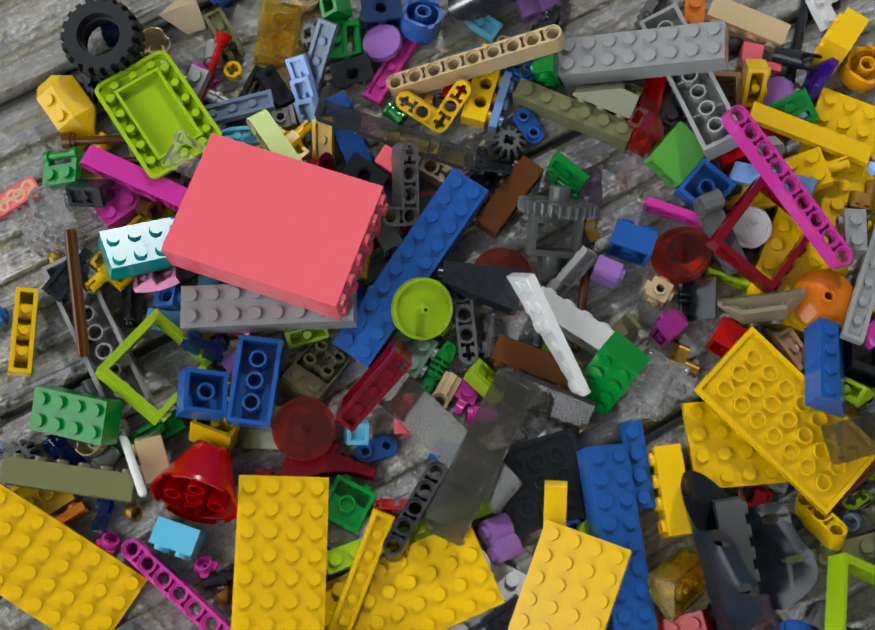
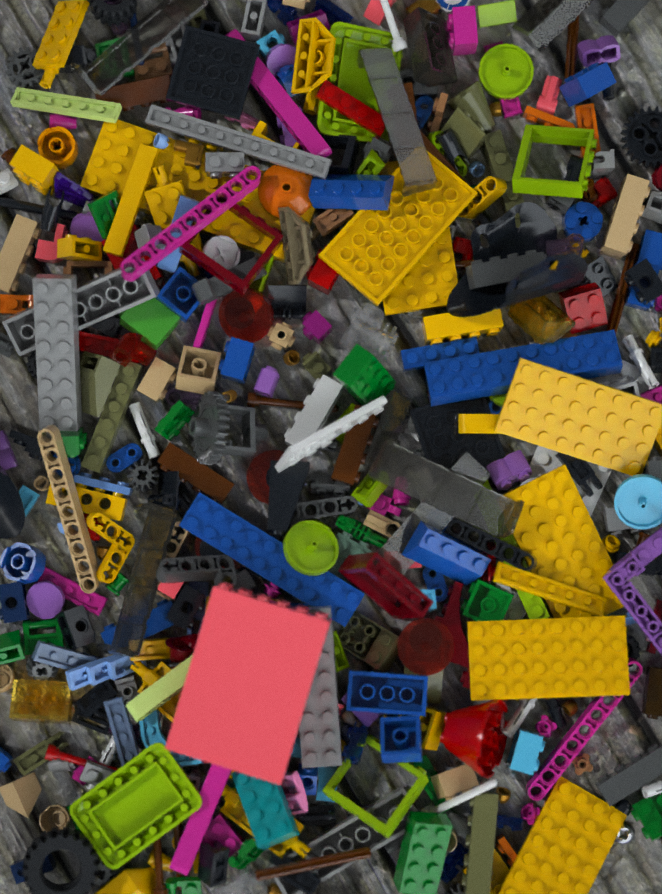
camera: 90 degrees left, 10 degrees up
reddish brown bush [136,198,163,220] -> none
clear plate [162,129,207,179] -> none
yellow bush [223,61,243,82] -> none
light grey hinge [546,245,599,298] -> none
pearl gold piece [665,340,700,377] -> none
none -> white pin [128,402,161,459]
none -> tan brick [137,357,177,403]
none -> tan brick [175,345,222,394]
none -> green plate [228,838,265,870]
none -> dark pink plate [264,582,282,599]
none -> pearl gold hinge [283,350,300,366]
none -> blue slope [402,521,491,586]
none -> white pin [502,699,537,739]
none -> medium nougat plate [571,753,593,775]

